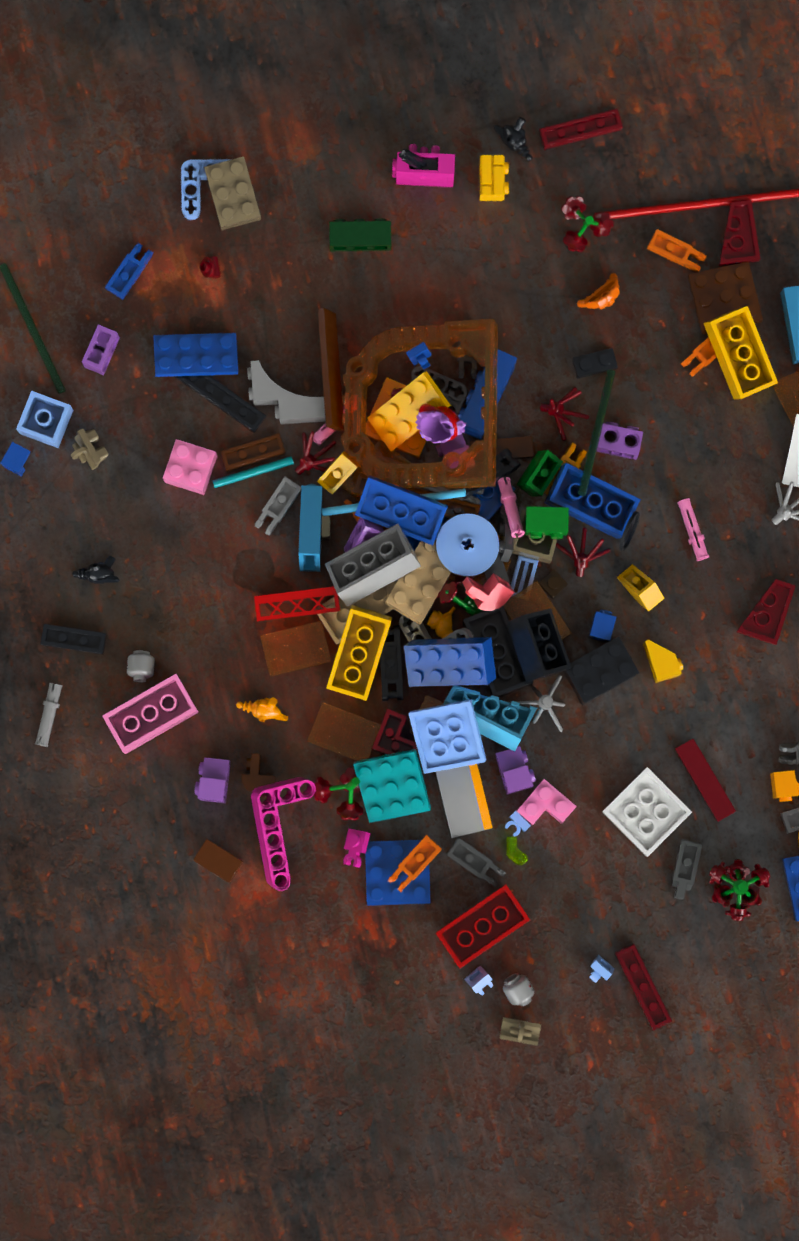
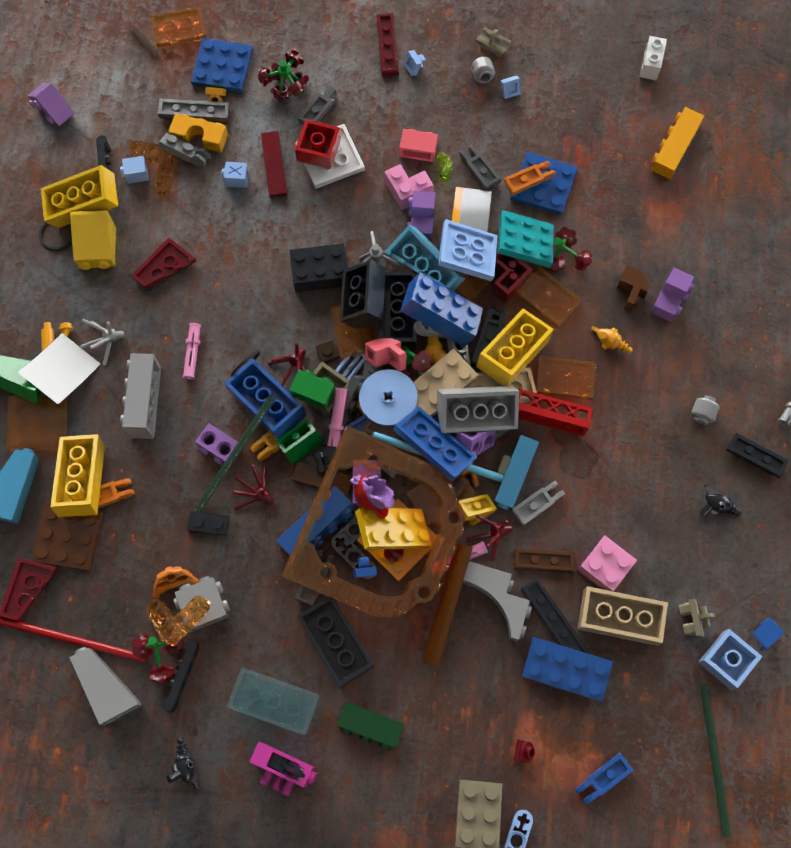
camera: 155 degrees left, 10 degrees down
medium lavender brick [82,325,120,375] -> none
bright pink brick [103,674,199,754] -> none
reddish brown panel [193,839,243,883] -> none
teal bar [212,456,294,488] -> none
dark pink beam [251,777,316,891] -> none
dark pink plate [343,828,370,868] -> none
red brick [435,885,530,969] -> none
yellow brick [479,155,509,201] -> none
light blue tile [505,811,531,837] -> none
dark red tile [539,108,623,150] -> none
blue brick [588,609,616,643] -> none
yellow slope [617,564,664,611] -> none
yellow slope [643,640,683,683] -> none
orange hinge [647,229,706,272] -> none
none -> light grey slope [69,647,142,726]
none -> light grey brick [120,353,161,439]
none -> clear orange beam [146,595,210,646]
none -> black plate [161,639,200,712]
none -> light grey brick [174,576,231,633]
none -> light blue brick [221,162,249,188]
none -> clear light blue brick [226,667,321,736]
none -> red brick [295,119,341,169]
none -> black brick [297,595,375,689]
none -> coral brick [399,129,438,162]
none -> tan brick [577,586,668,646]
none -> white brick [640,36,667,81]
none -> light orange brick [651,107,704,179]

